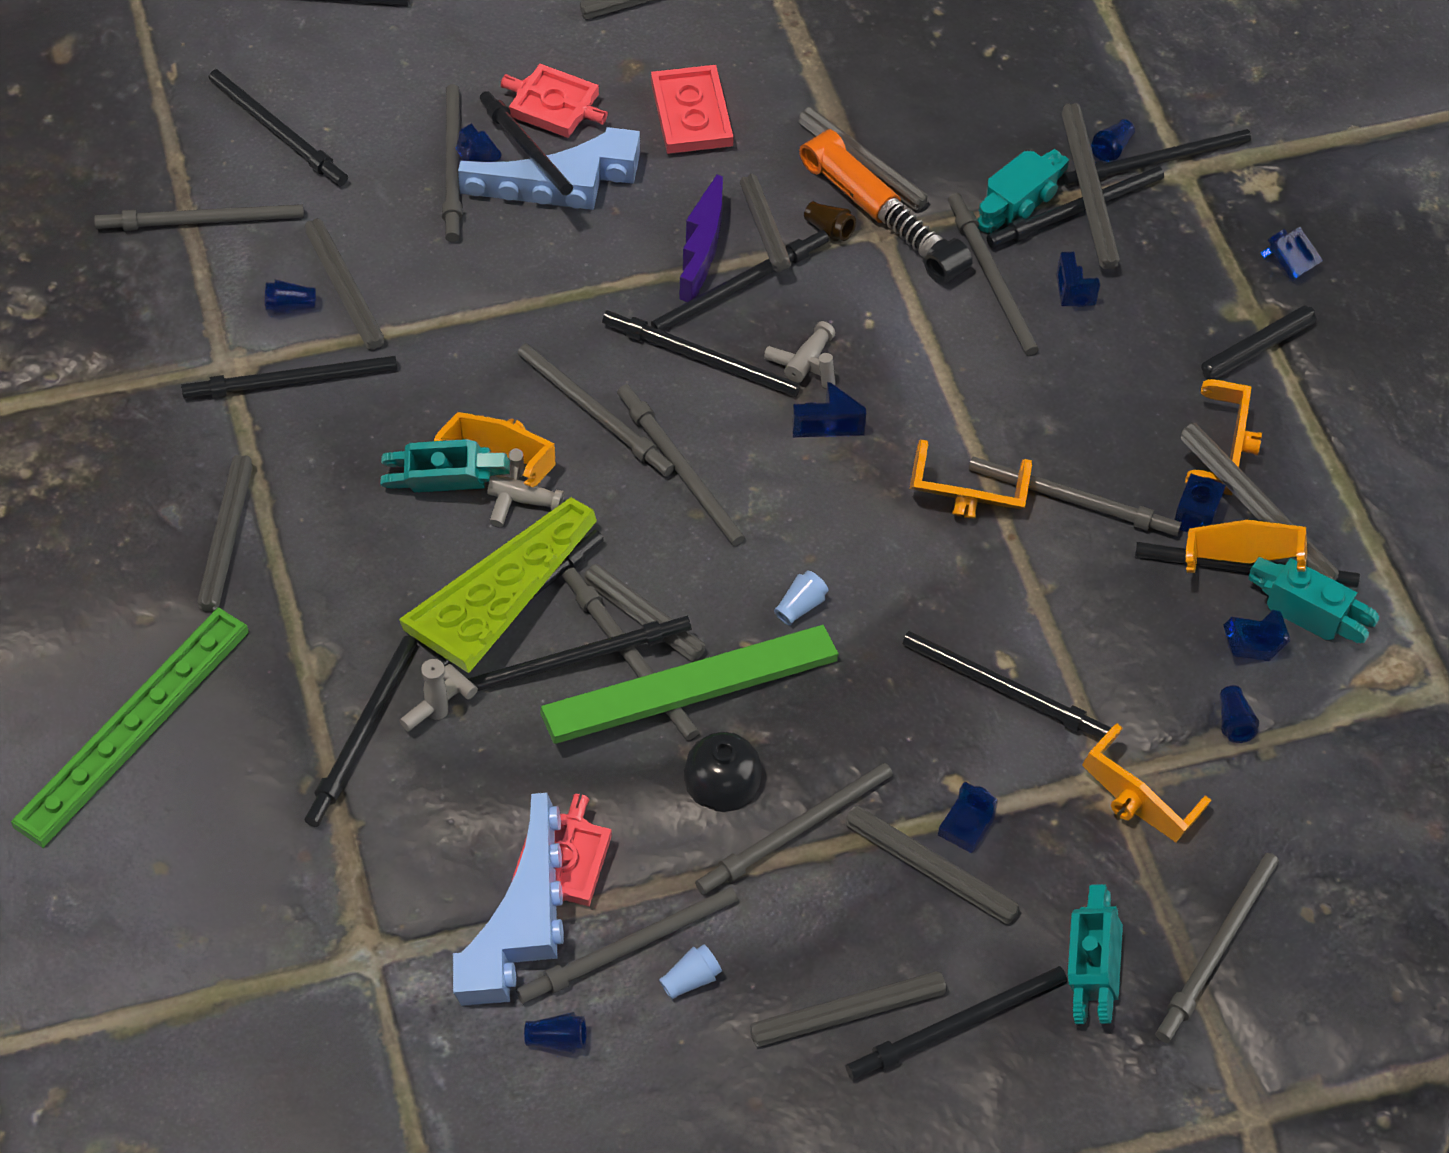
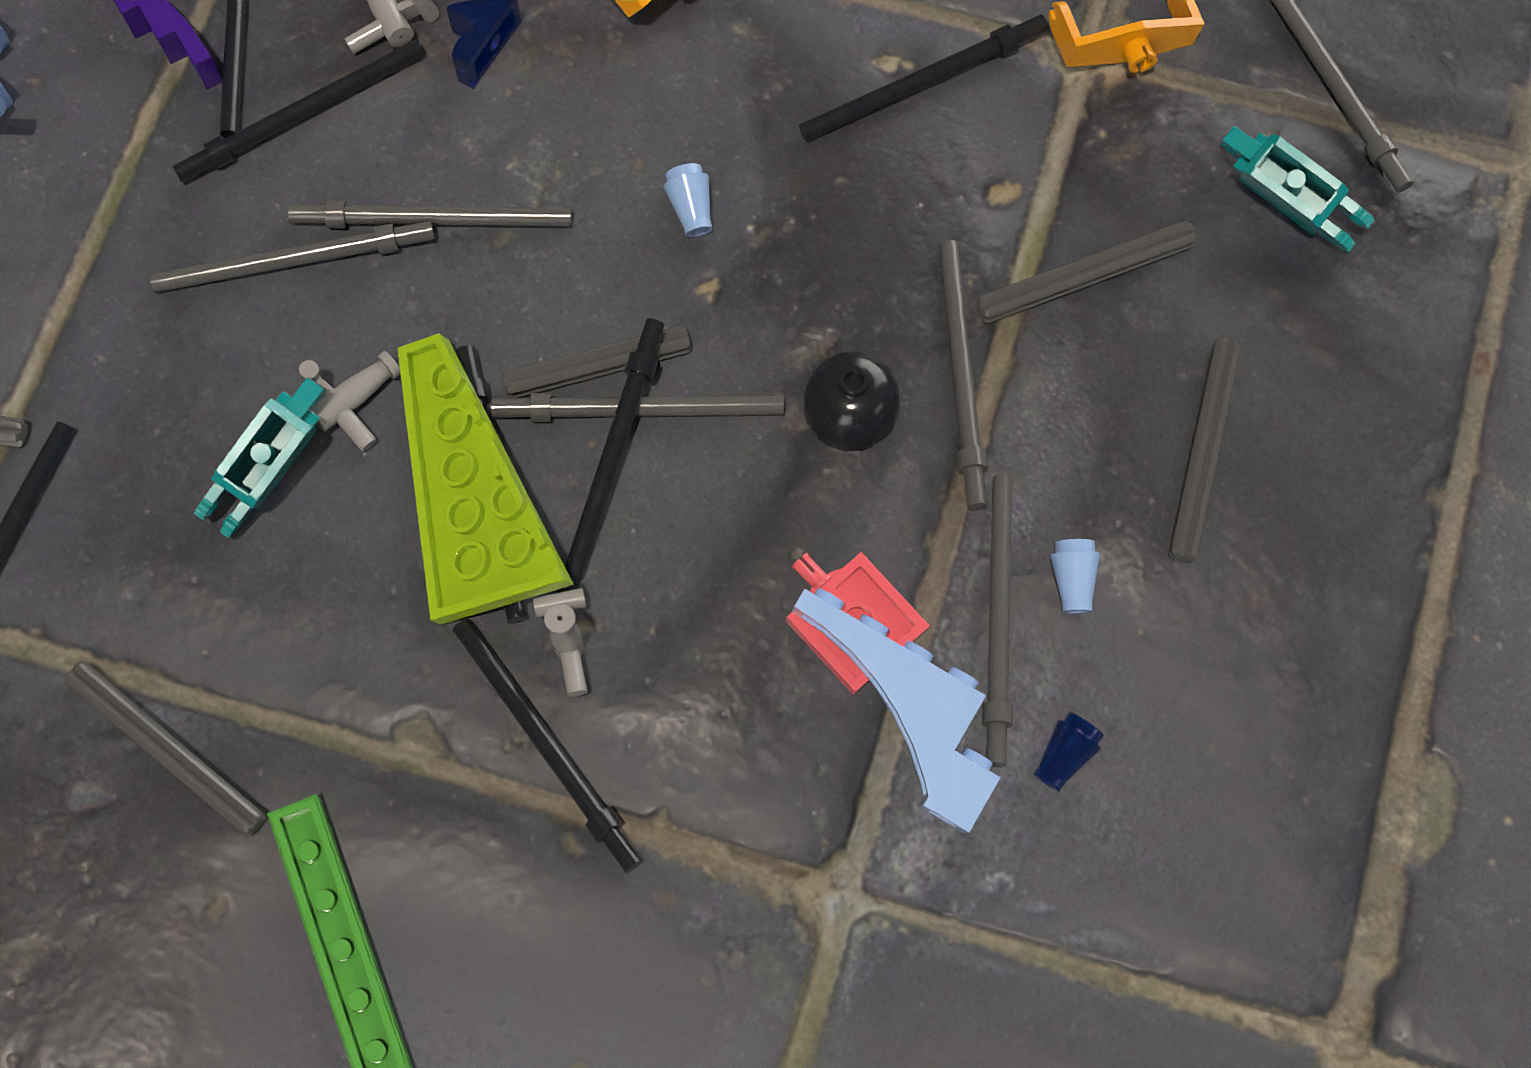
camera: 55 degrees left, 15 degrees up
light orange piece [434,412,556,487] -> none
bright green tile [540,625,839,744] -> none
black bar [845,966,1067,1080] -> none
clear blue bracket [938,782,998,853] -> none

